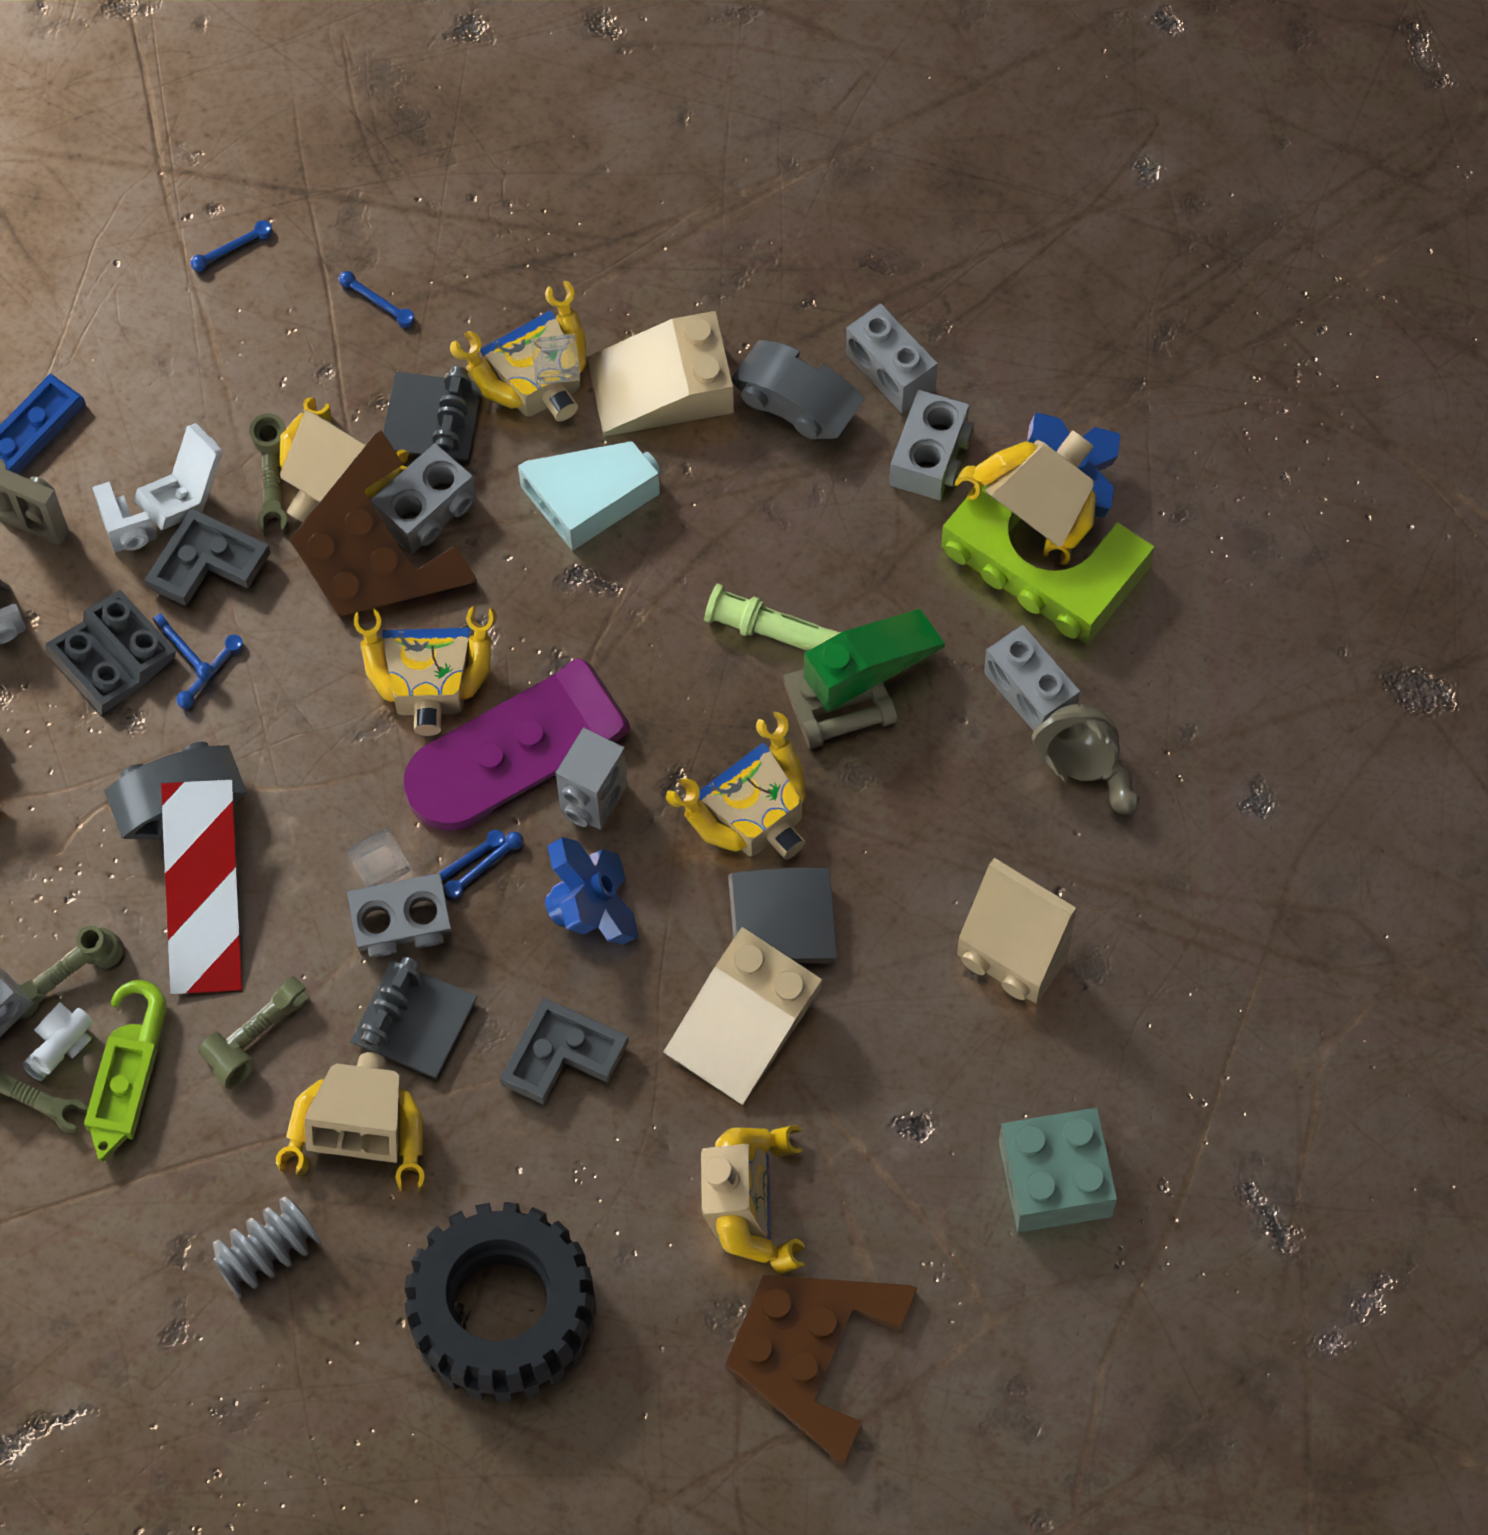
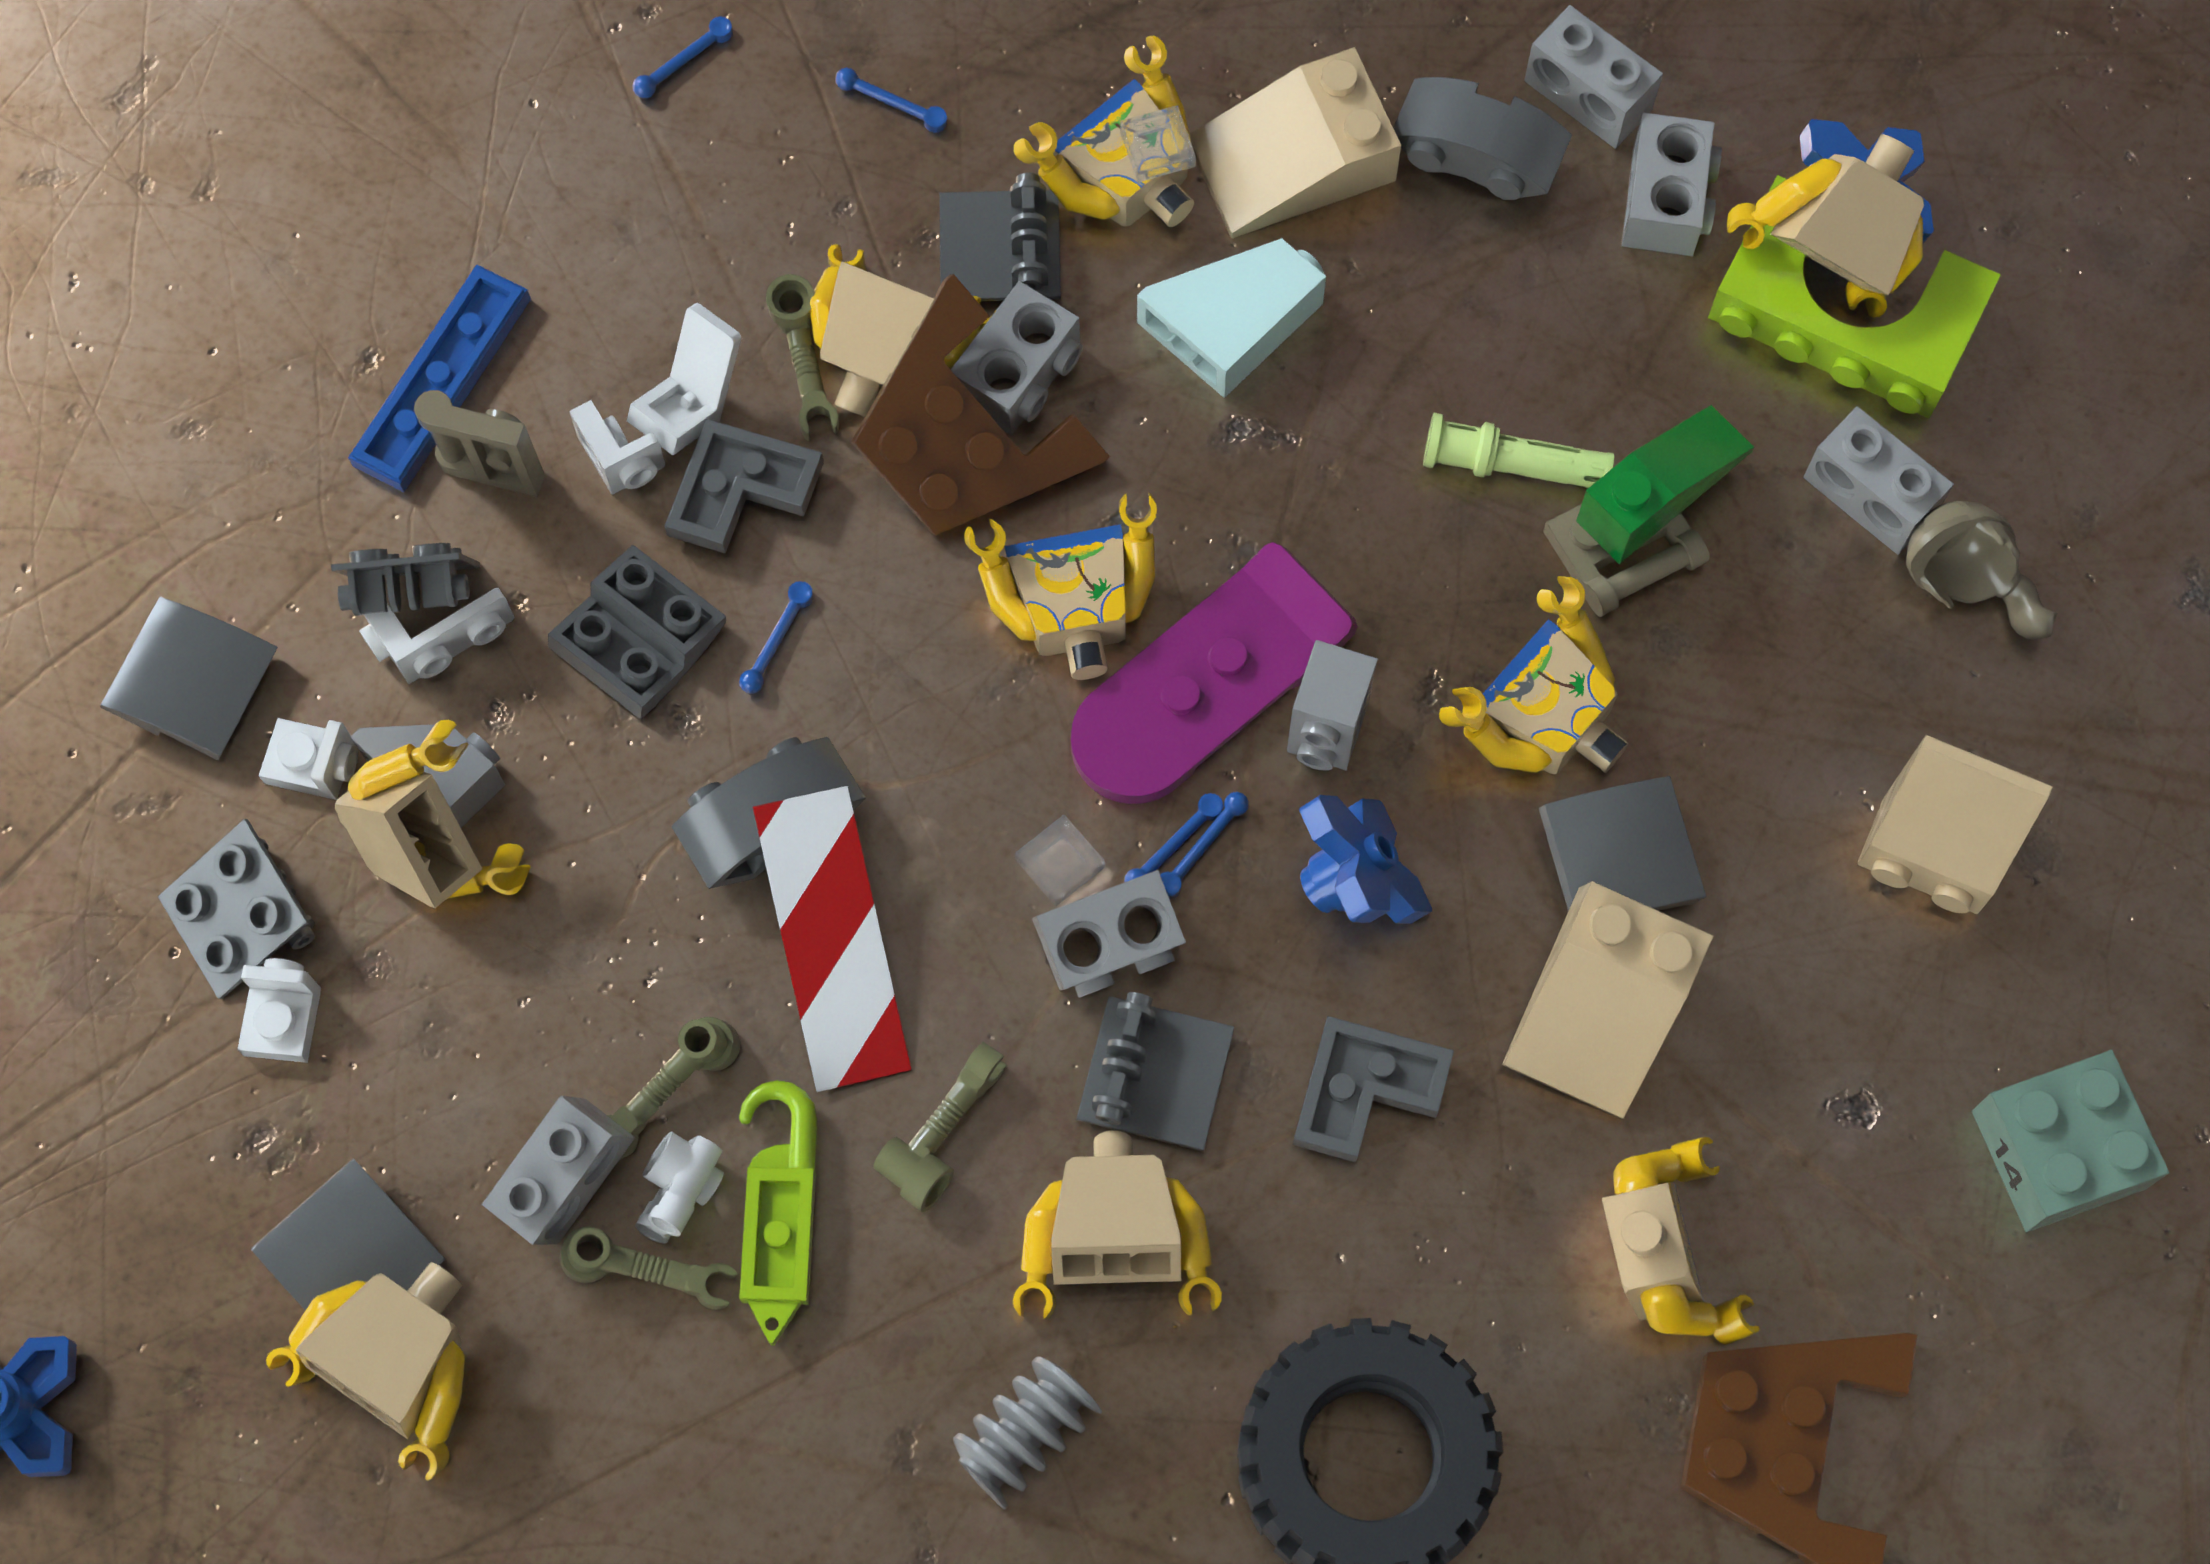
camera: 10 degrees left, 5 degrees up
blue hinge [152,613,213,680] -> none

